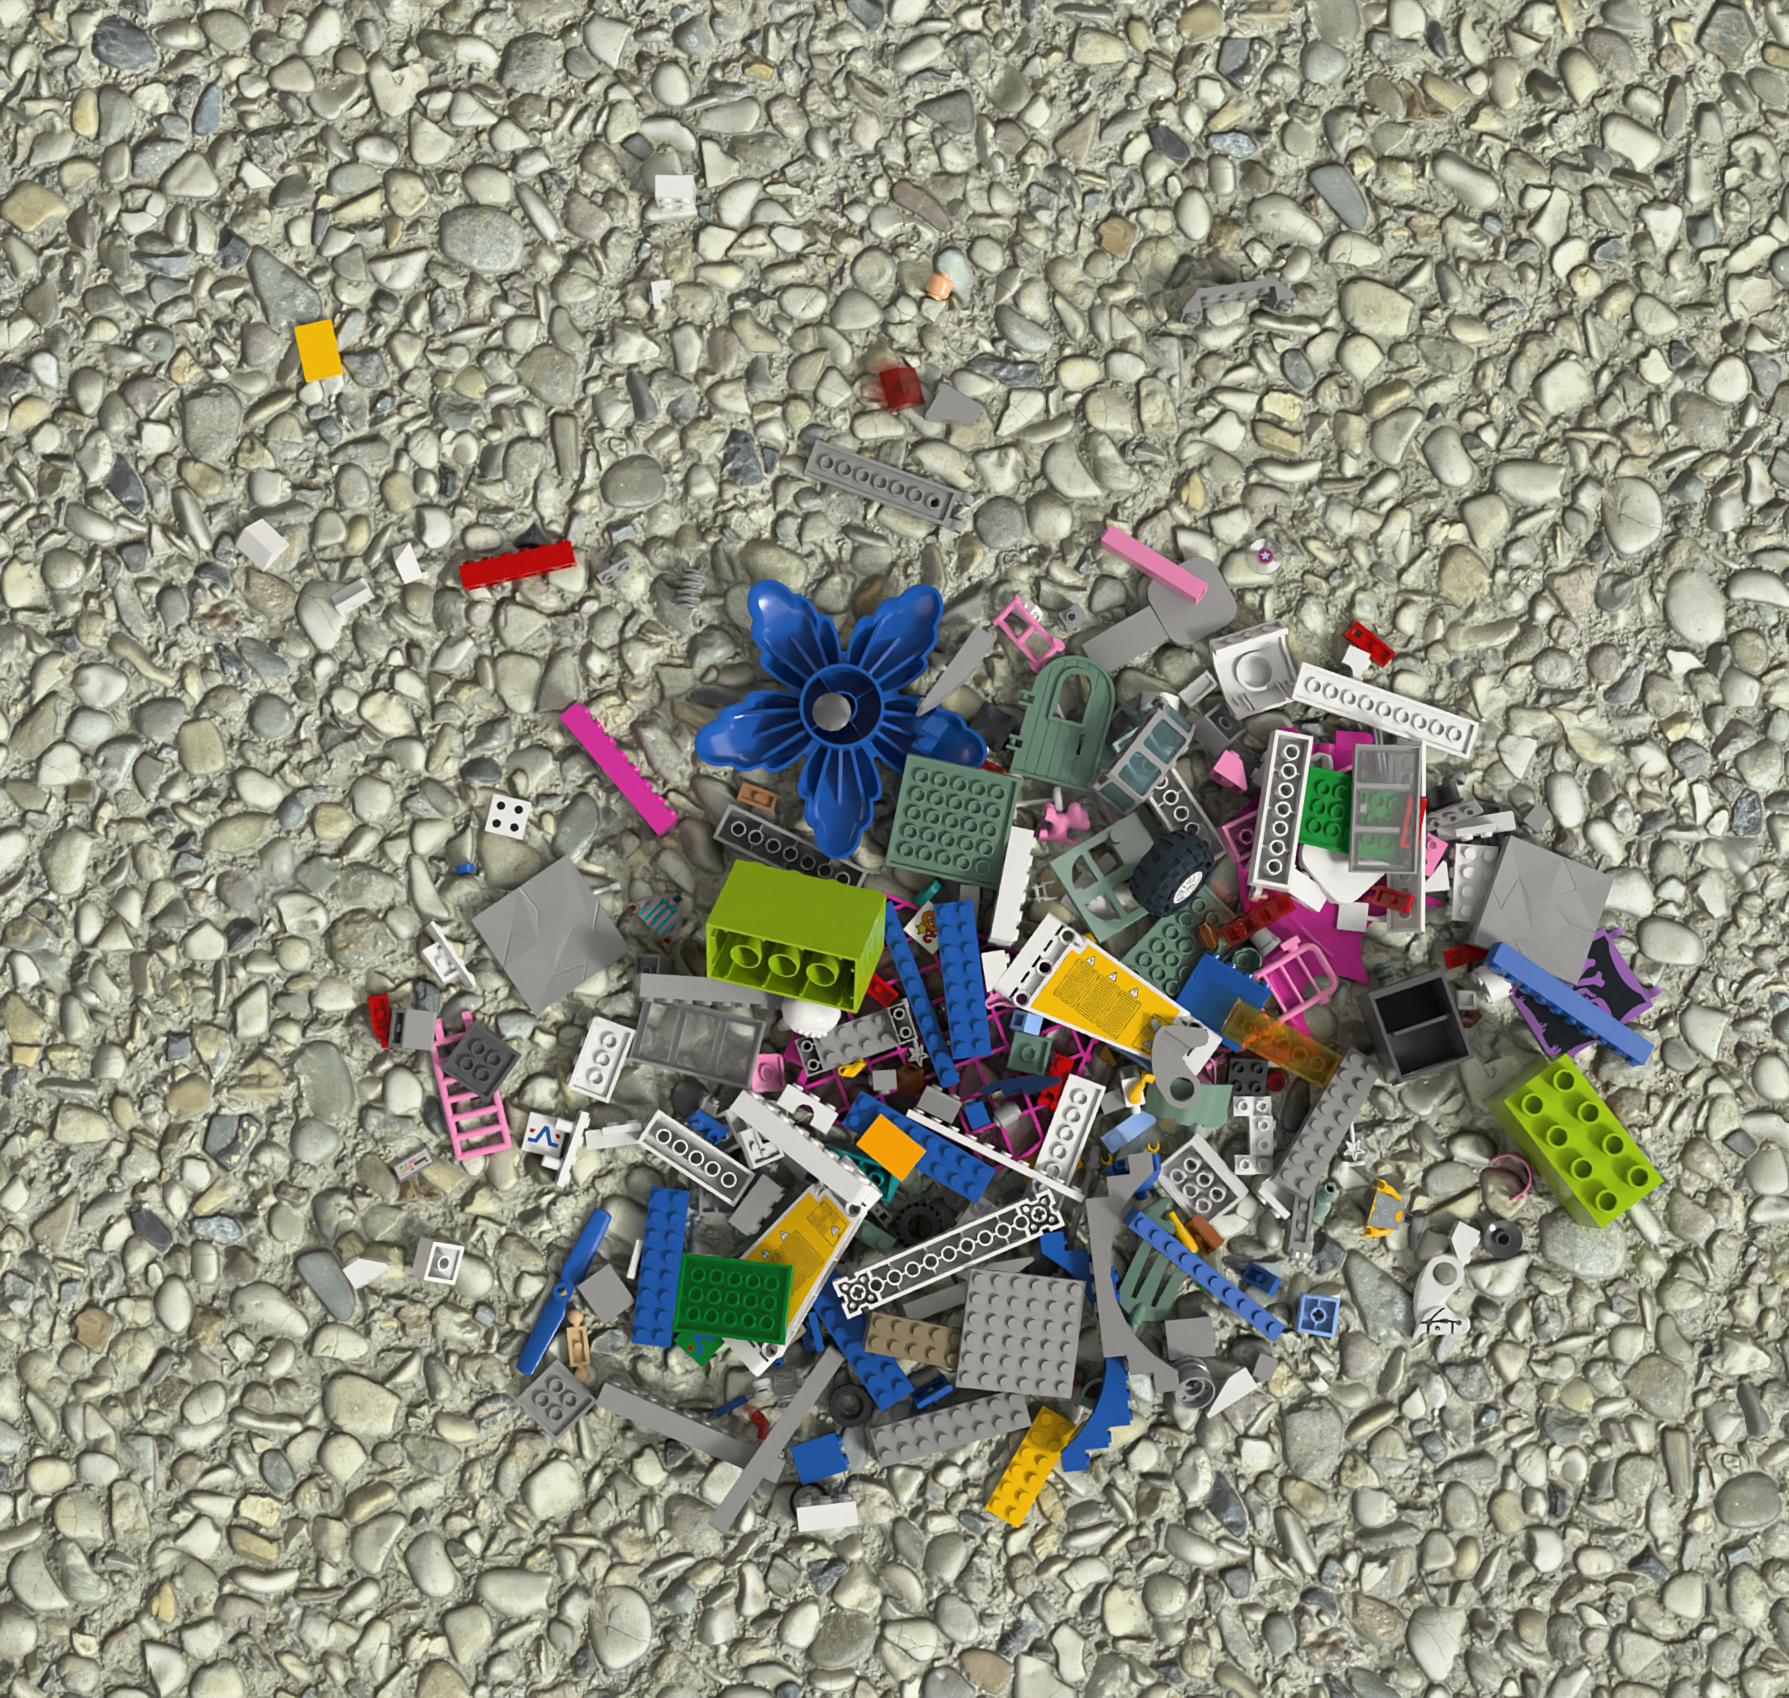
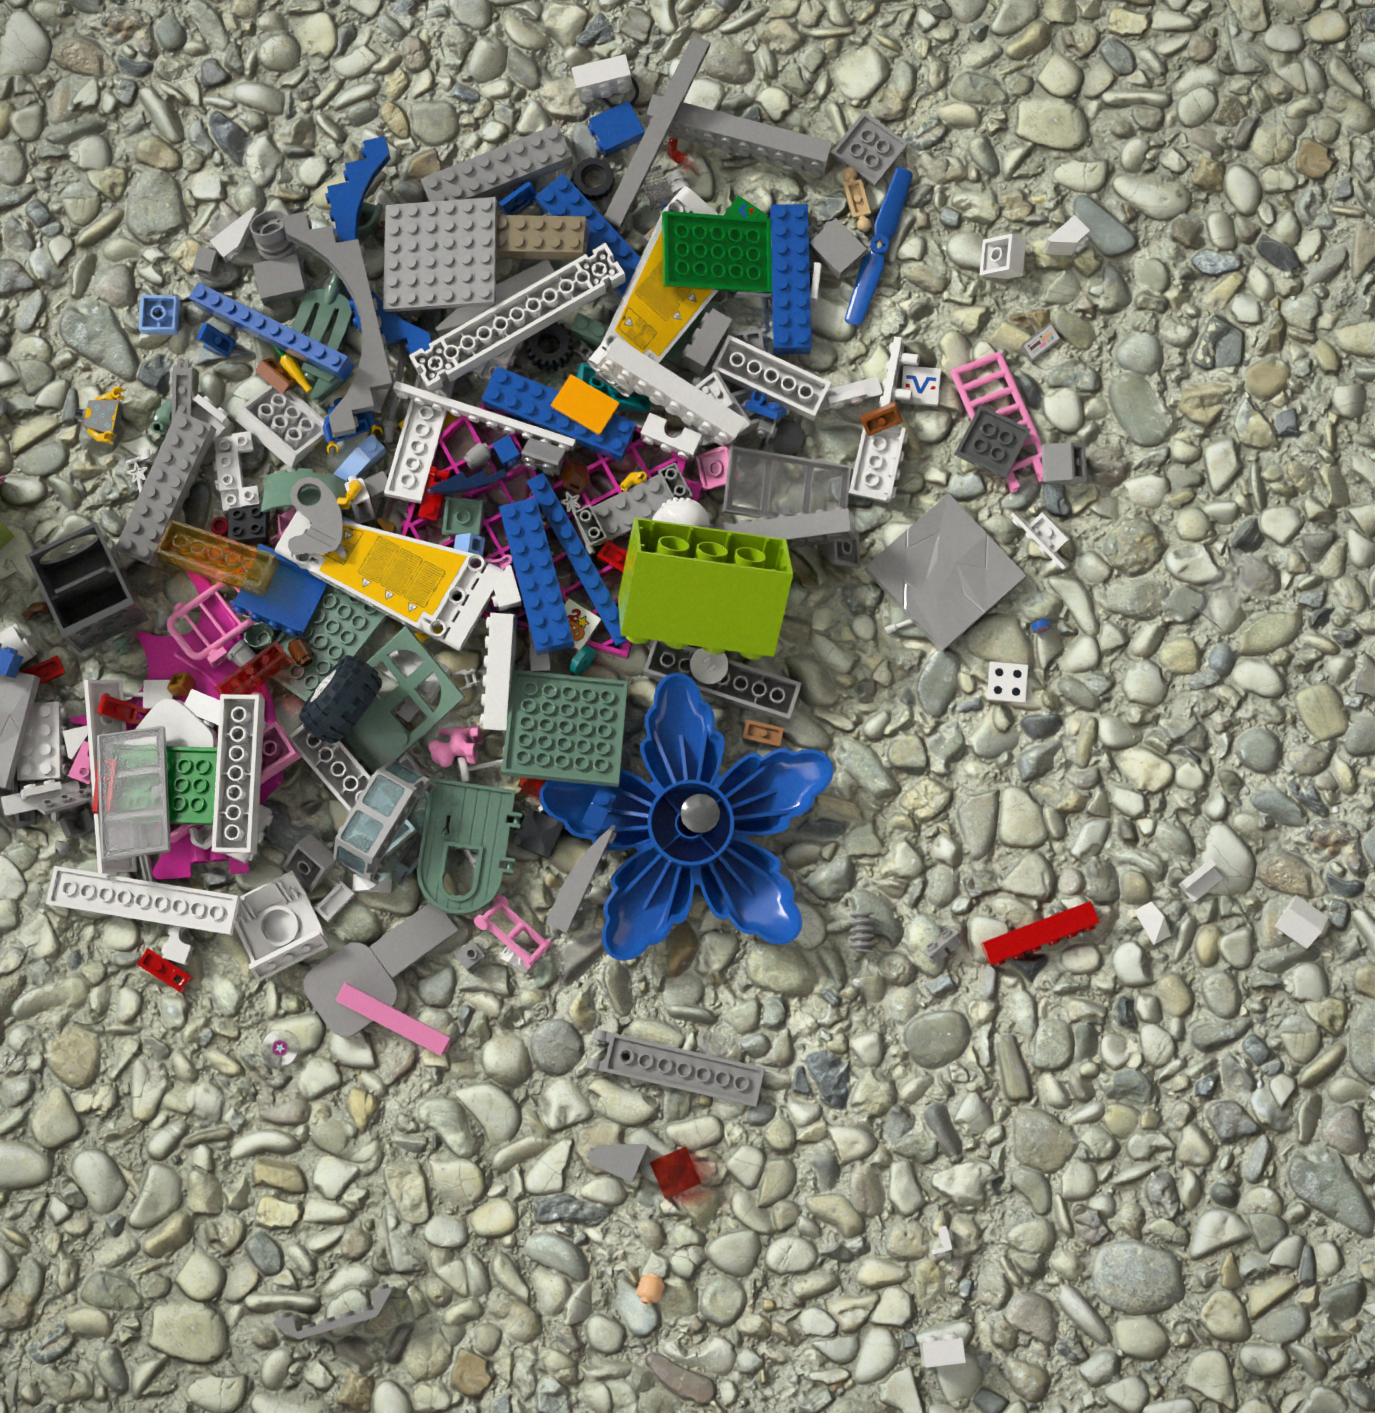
camera: 175 degrees right, 5 degrees down
yellow tile [294,319,344,383] -> none
red hinge [368,993,392,1049] -> none
dark pink brick [559,702,678,838] -> none
torso [625,892,684,950] -> none
blue piece [708,1393,754,1420] -> none
blue bracket [802,1310,825,1352] -> none
light grey brick [869,1069,897,1094] -> none
yellow plate [984,1405,1077,1528] -> none
bright pink slope [1206,750,1248,797] -> none
white animal [1412,1253,1470,1340] -> none
white slope [1447,1221,1481,1267] -> none
white tile [1456,990,1477,1010] -> none
none -> pearl gold slope [167,672,195,698]
none -> white piece [690,648,728,684]
none -> dark orange slope [861,401,903,437]

